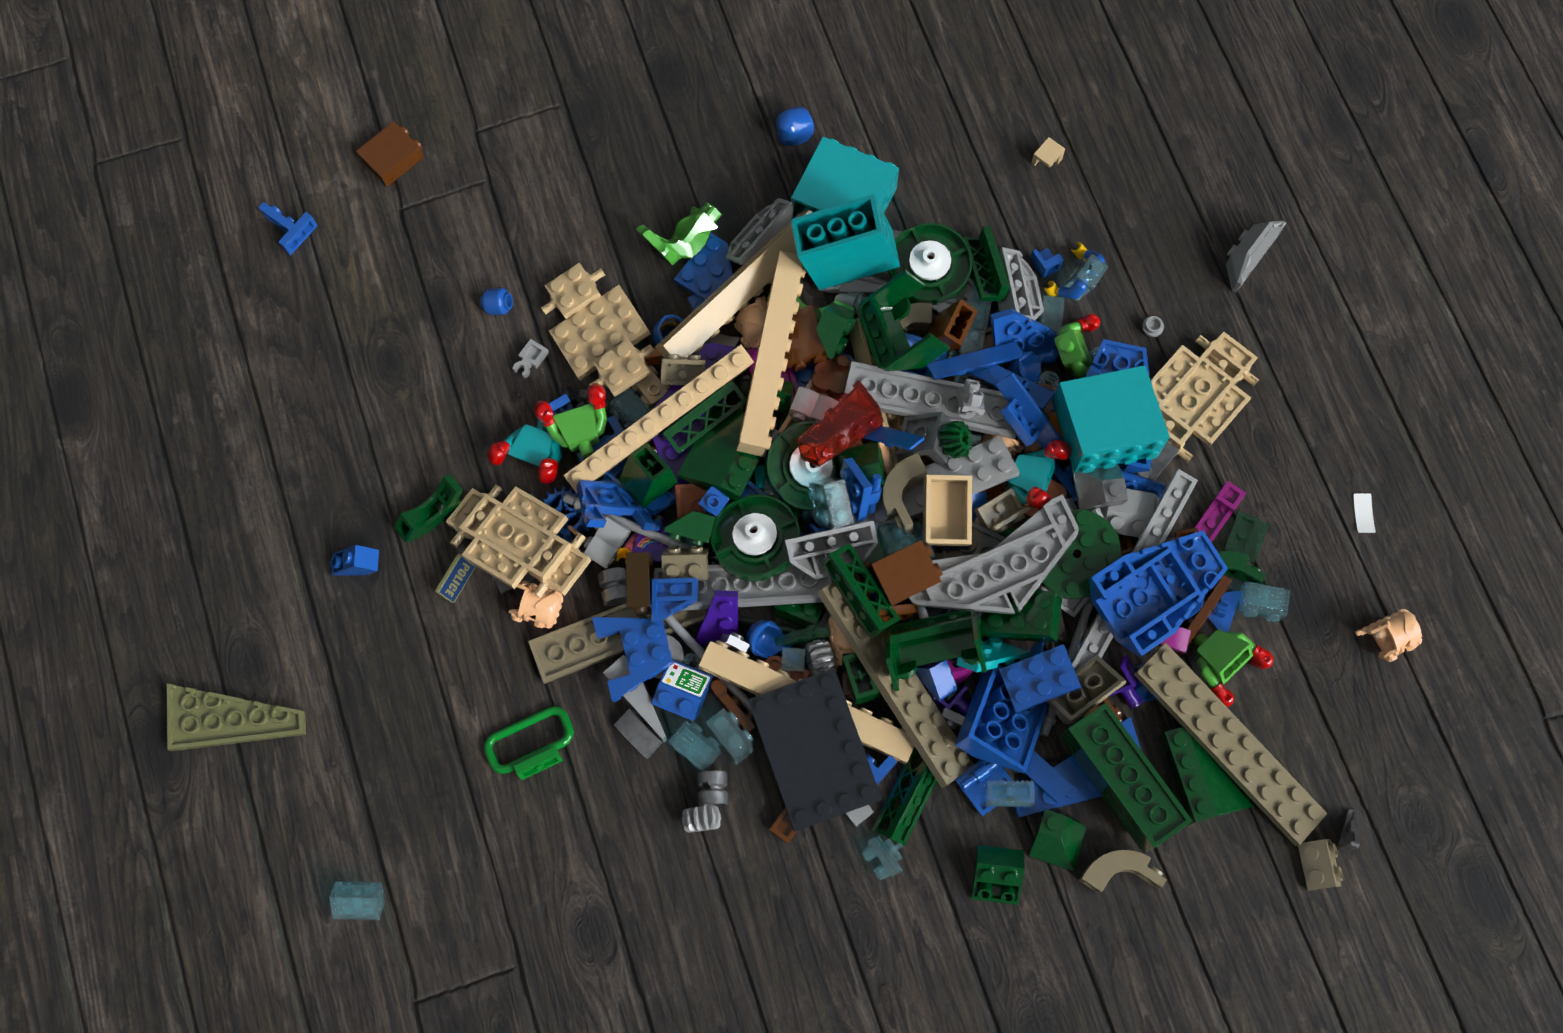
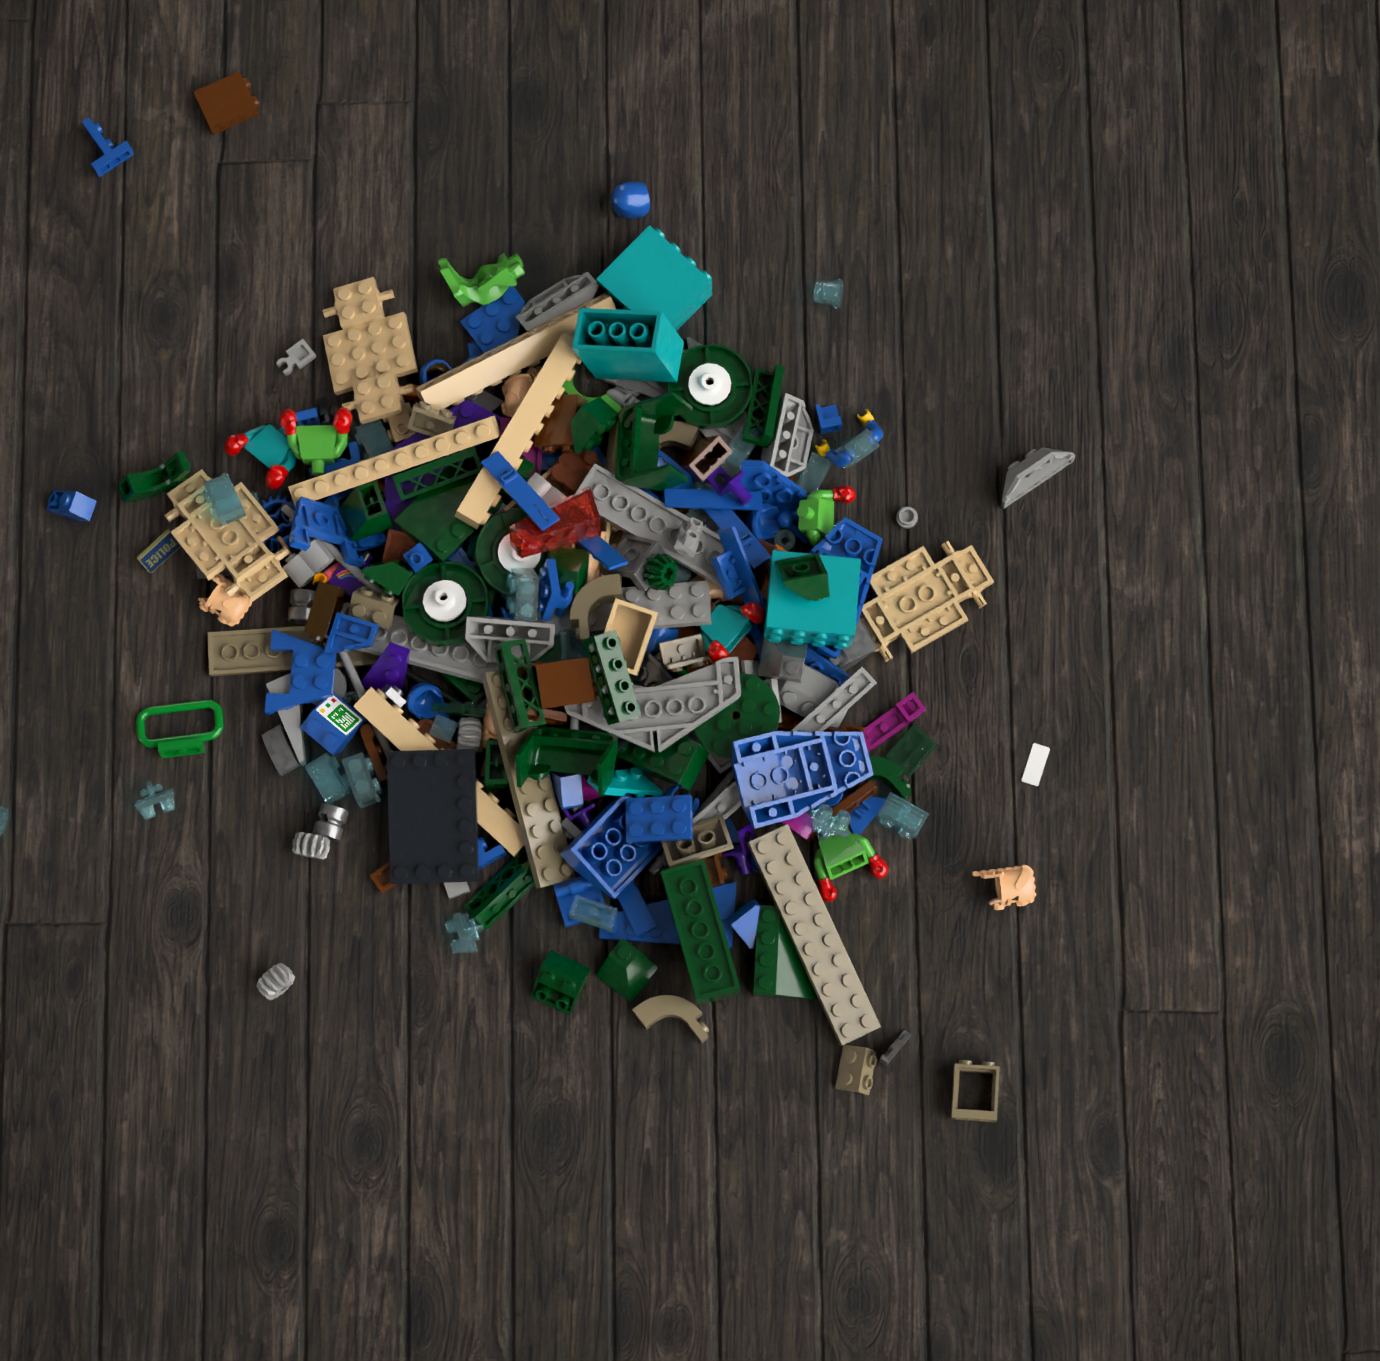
camera: 20 degrees right, 5 degrees up
blue head [480,288,513,316] -> none
tan panel [1031,137,1065,167] -> none
none -> clear light blue hips [135,781,176,820]
none -> clear light blue brick [202,473,246,526]
none -> light grey gear [256,963,295,1000]
none -> blue piece [481,451,560,531]
none -> brick [583,630,641,725]
none -> dark purple bracket [706,466,753,506]
none -> slope [727,899,760,948]
none -> dark green slope [775,553,830,601]
none -> blue bar [776,511,809,545]
none -> clear light blue hips [808,803,851,841]
none -> clear light blue piece [814,278,843,309]
none -> dark tan window [951,1060,1000,1122]

